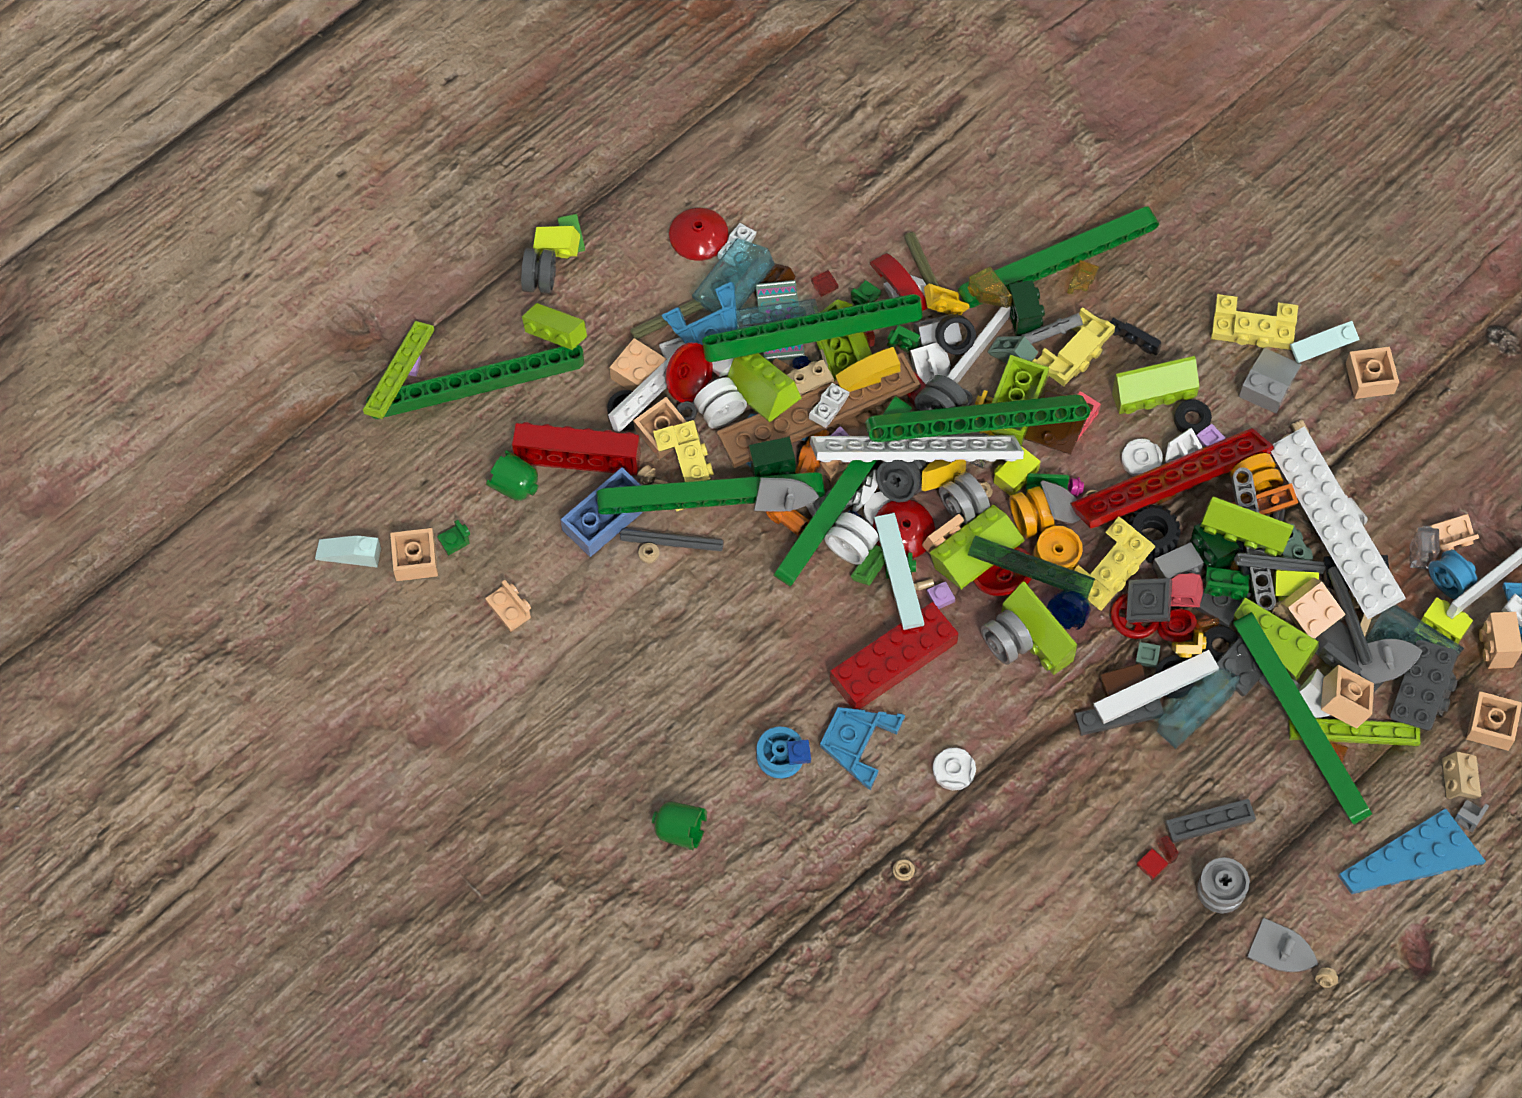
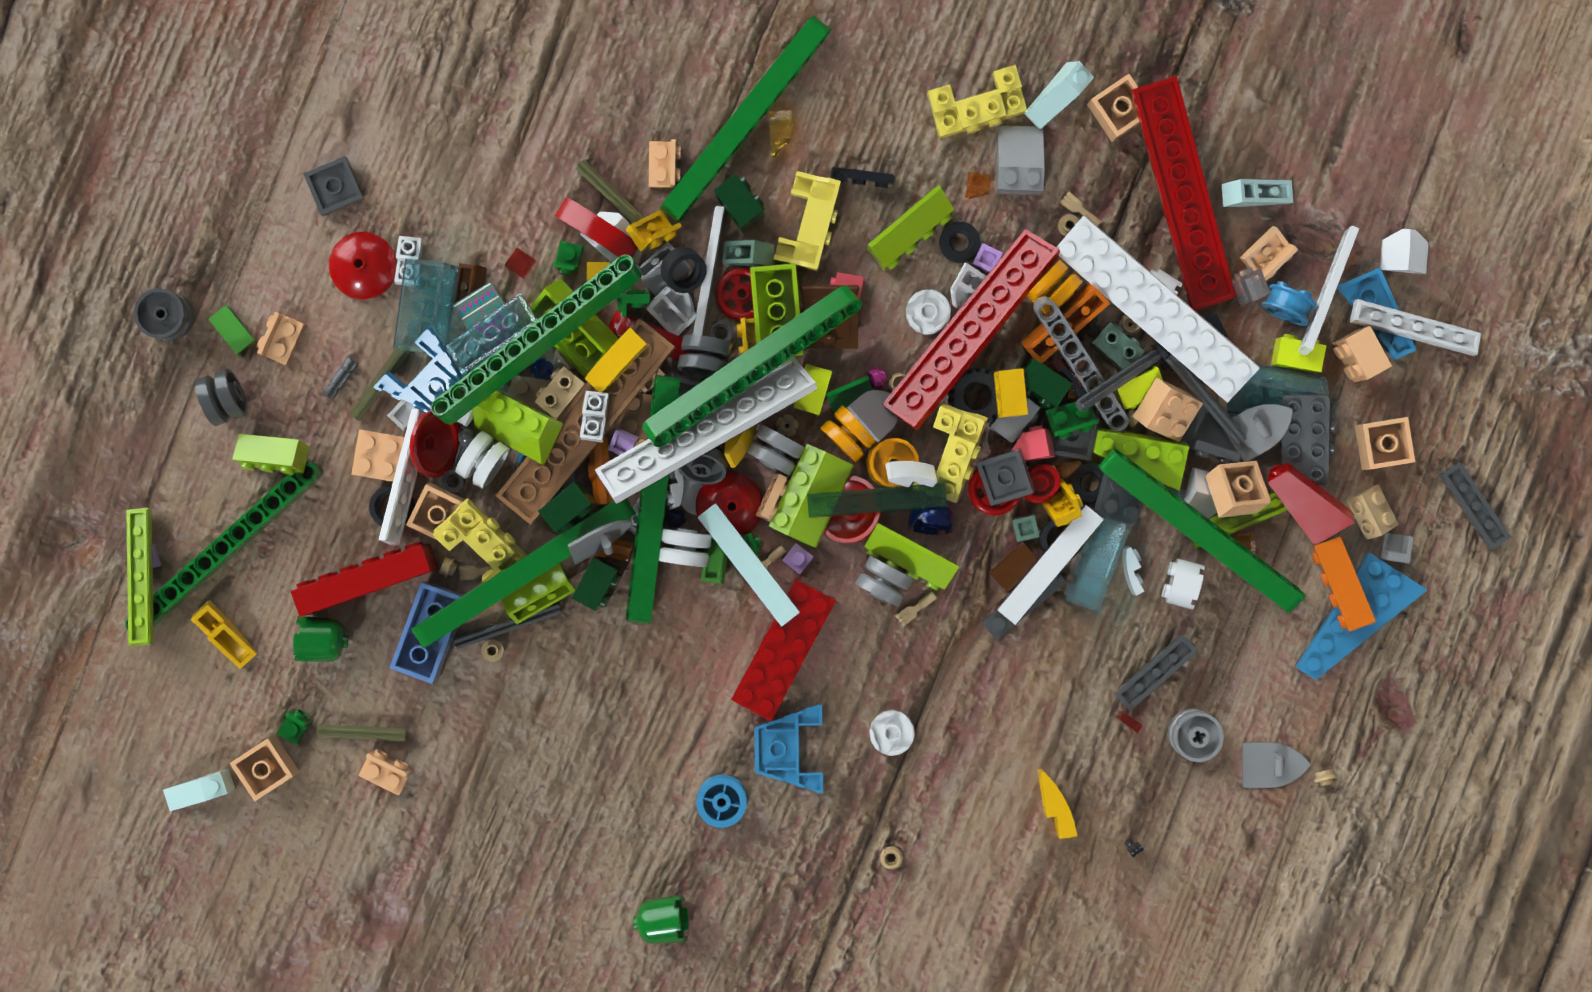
camera: 30 degrees left, 25 degrees up
neon yellow brick [533,226,580,259] -> none
blue plate [787,740,811,765] -> none
clear yellow slope [968,266,1012,308] -> none
light grey pin [1022,313,1083,344] -> none
red tile [1137,848,1169,880] -> none
lime slope [1200,497,1294,557] -> none
none -> dark grey wheel [134,288,194,341]
none -> yellow slope [191,600,257,669]
none -> light nougat bracket [257,312,306,366]
none -> dark grey plate [303,156,364,217]
none -> olive axle [317,724,408,741]
none -> dark grey axle [323,357,358,399]
none -> lime brick [501,563,576,624]
none -> dark green brick [572,556,623,611]
none -> light nougat bracket [649,139,681,189]
none -> red plate [715,267,754,321]
none -> white slope [885,461,937,487]
none -> tan piece [895,592,937,627]
none -> clear orange slope [965,172,991,199]
none -> yellow hinge [994,369,1028,418]
none -> yellow slope [1037,769,1077,839]
none -> tan plate [1119,314,1141,336]
none -> white slope [1122,546,1144,596]
none -> black piece [1125,839,1144,857]
none -> red plate [1131,75,1236,311]
none -> white brick [1161,558,1205,610]
none -> light aqua slope [1222,179,1294,207]
none -> slope [1268,462,1355,546]
none -> orange brick [1311,536,1376,633]

